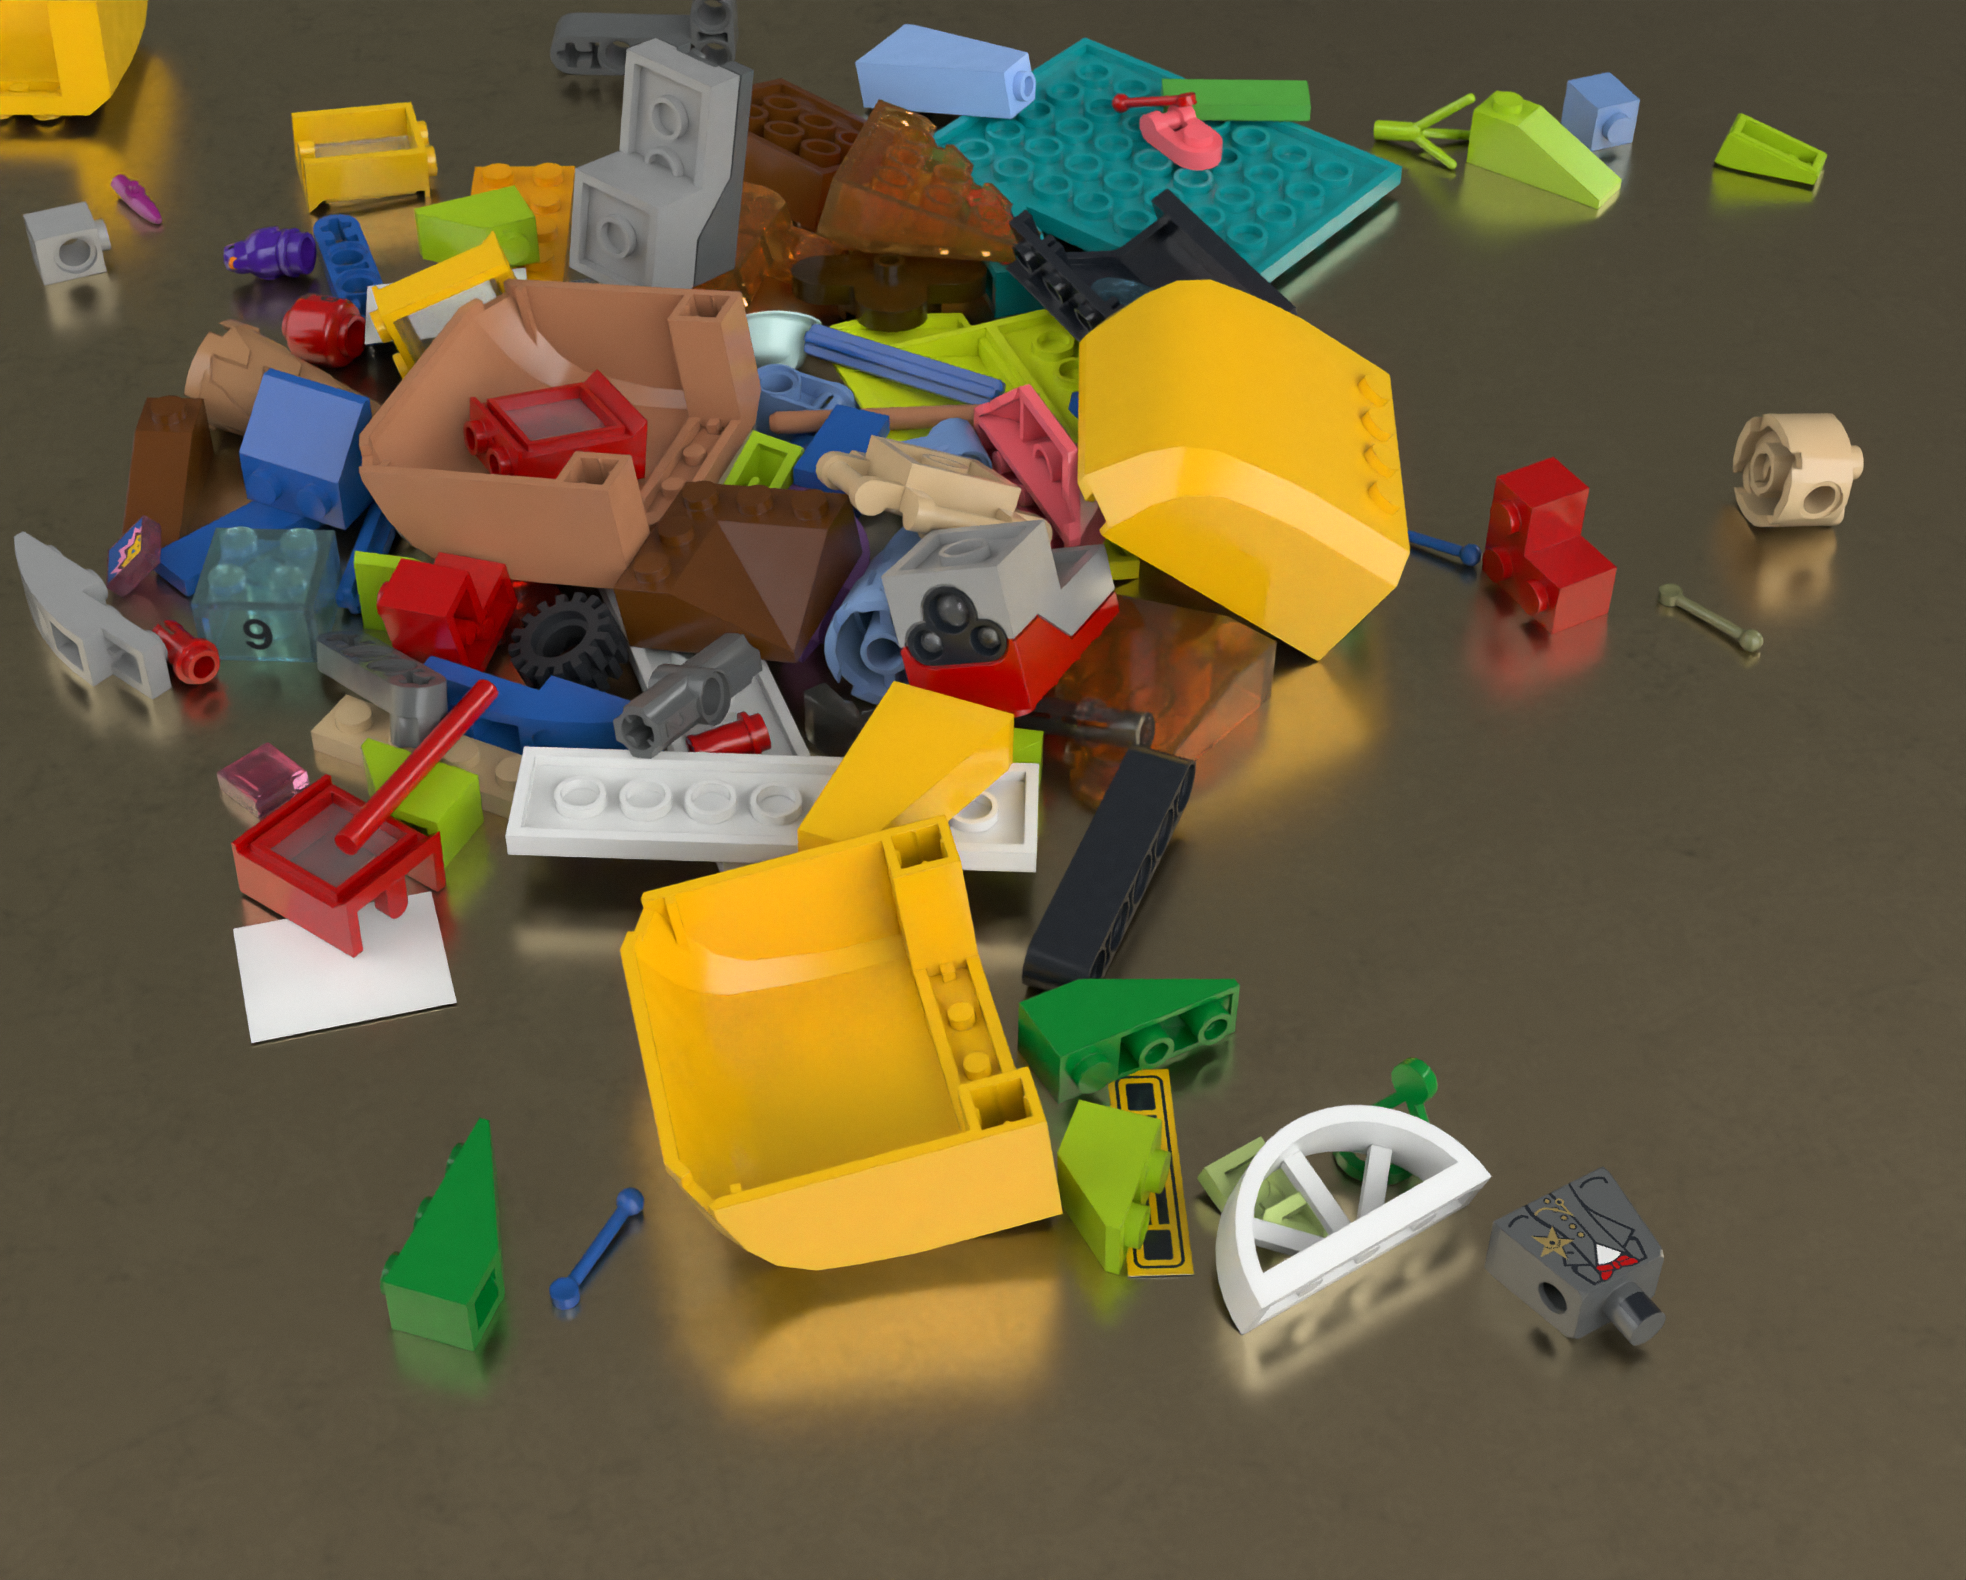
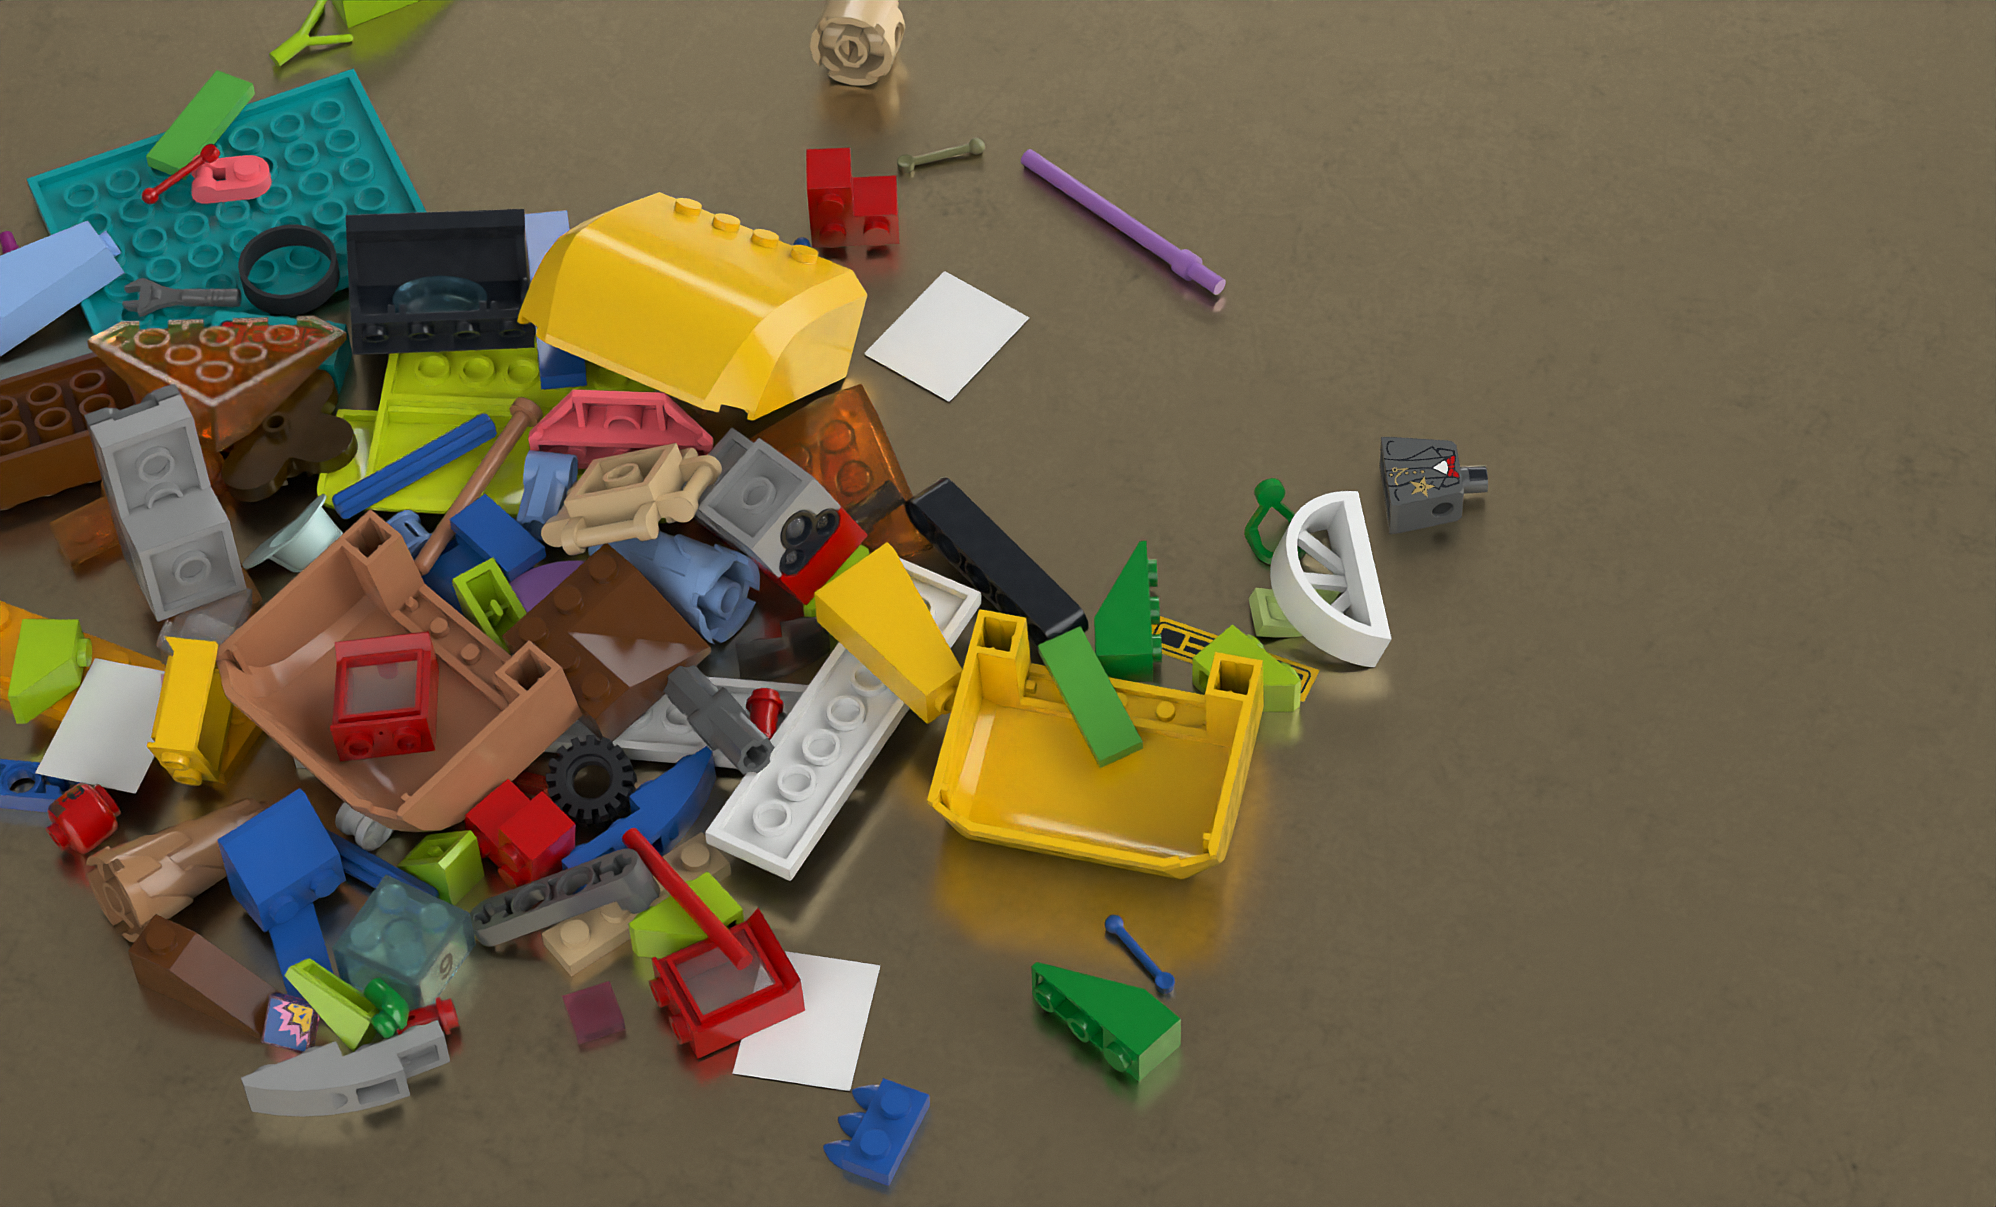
camera: 60 degrees left, 10 degrees up
none -> dark grey piece [122,278,242,317]
none -> black tyre [238,224,340,316]
none -> lime slope [284,958,380,1052]
none -> green arm [363,977,409,1038]
none -> blue plate [823,1078,930,1186]
none -> white sticker [864,271,1029,402]
none -> medium lavender bar [1021,149,1226,295]
none -> bright green tile [1038,626,1143,768]

